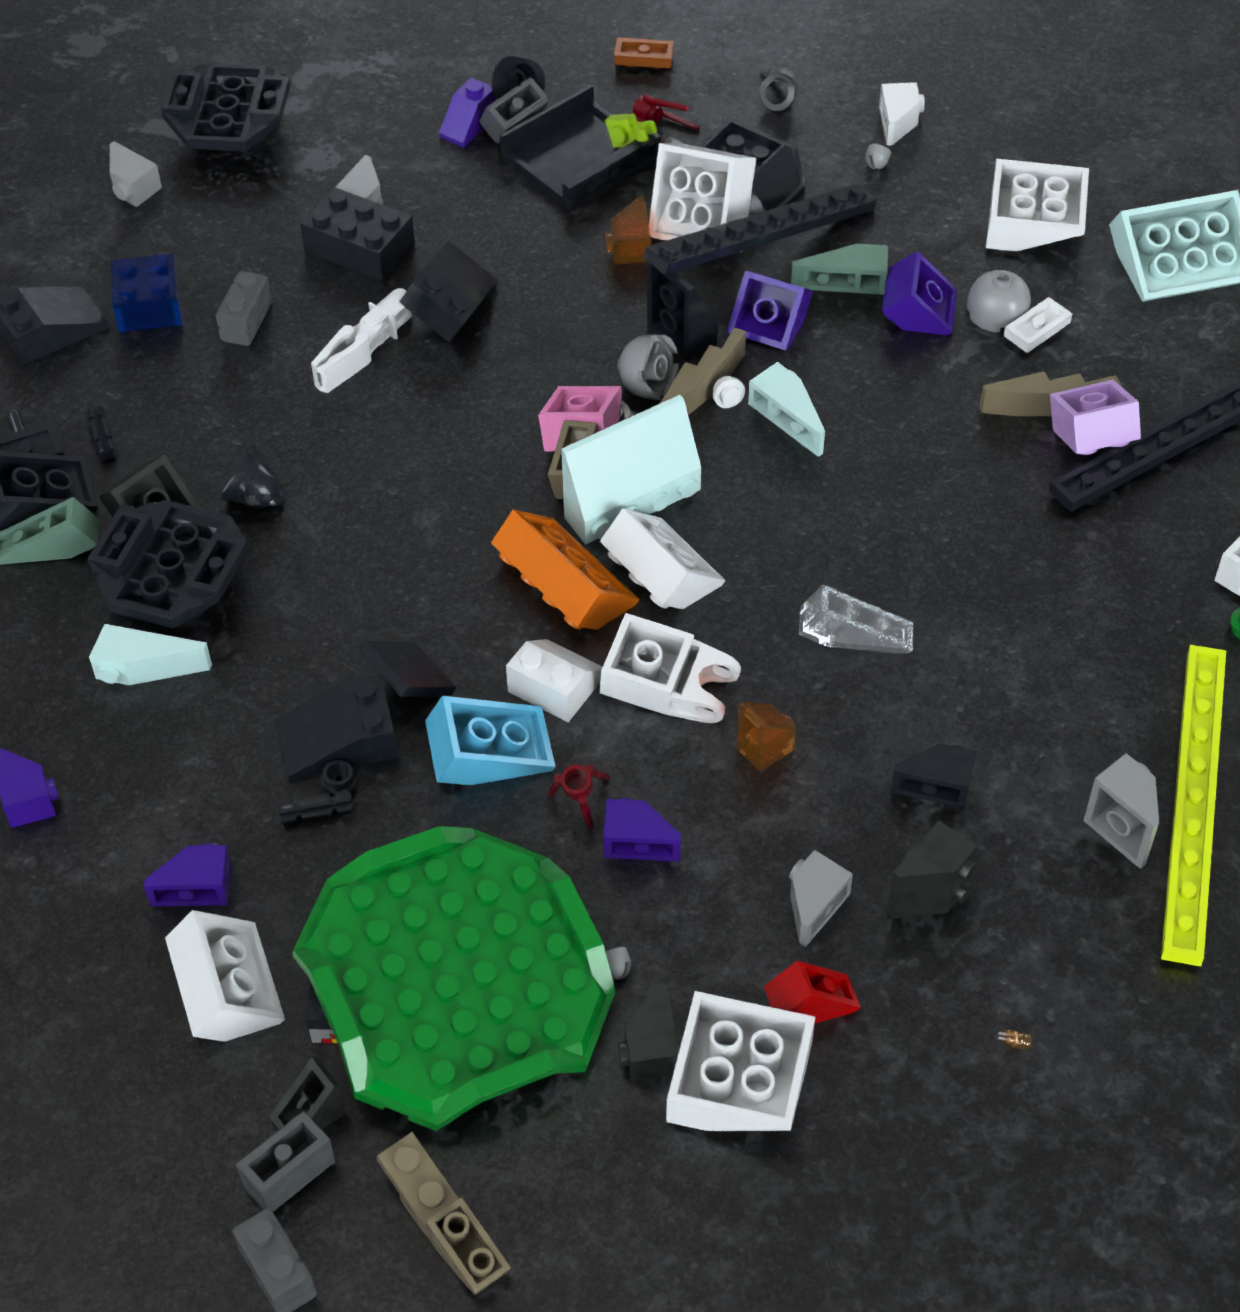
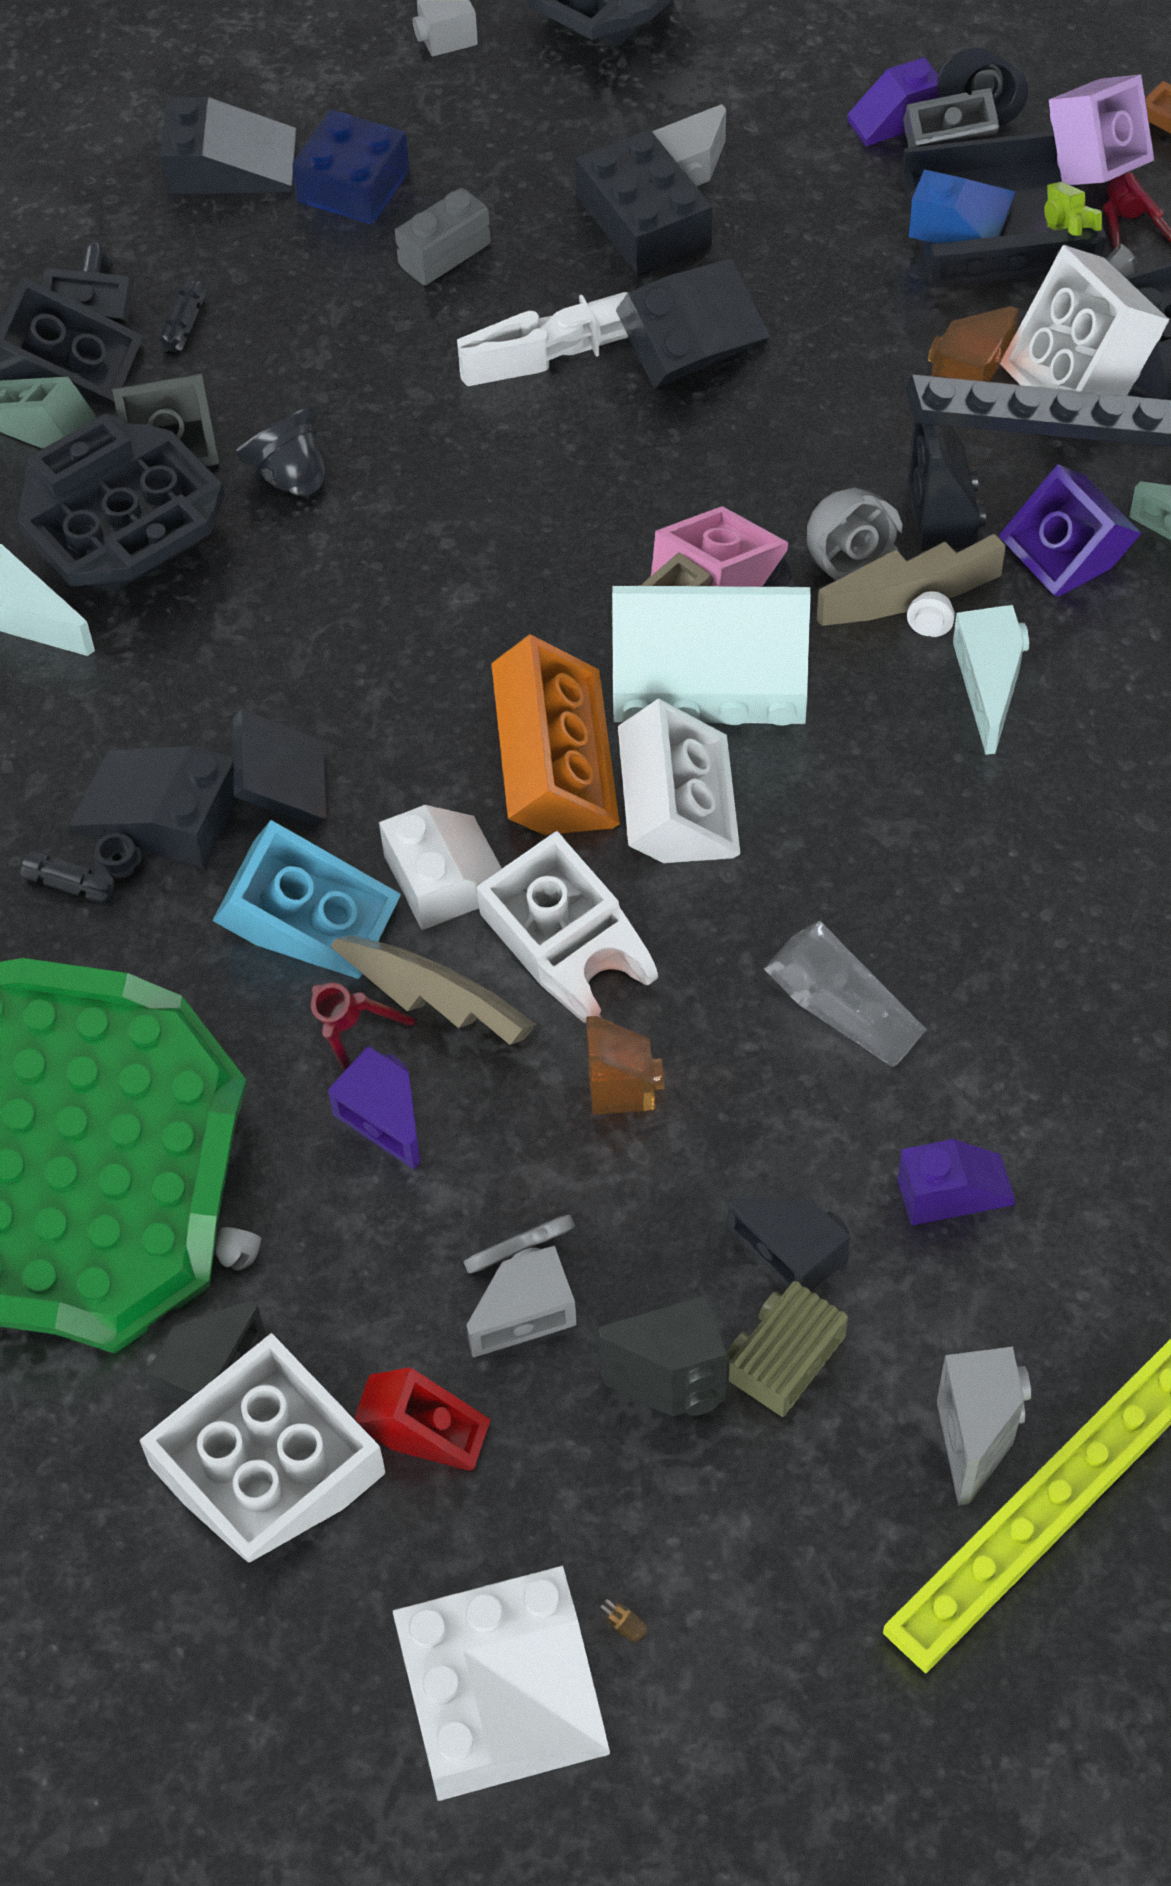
camera: 35 degrees right, 5 degrees up
none -> dark tan slope [330,935,536,1045]
none -> white slope [393,1566,610,1801]
none -> light grey piece [463,1214,575,1274]
none -> olive brick [727,1281,848,1417]
none -> dark purple slope [897,1139,1015,1226]
none -> blue slope [909,169,1015,244]
none -> lavender brick [1049,74,1154,185]

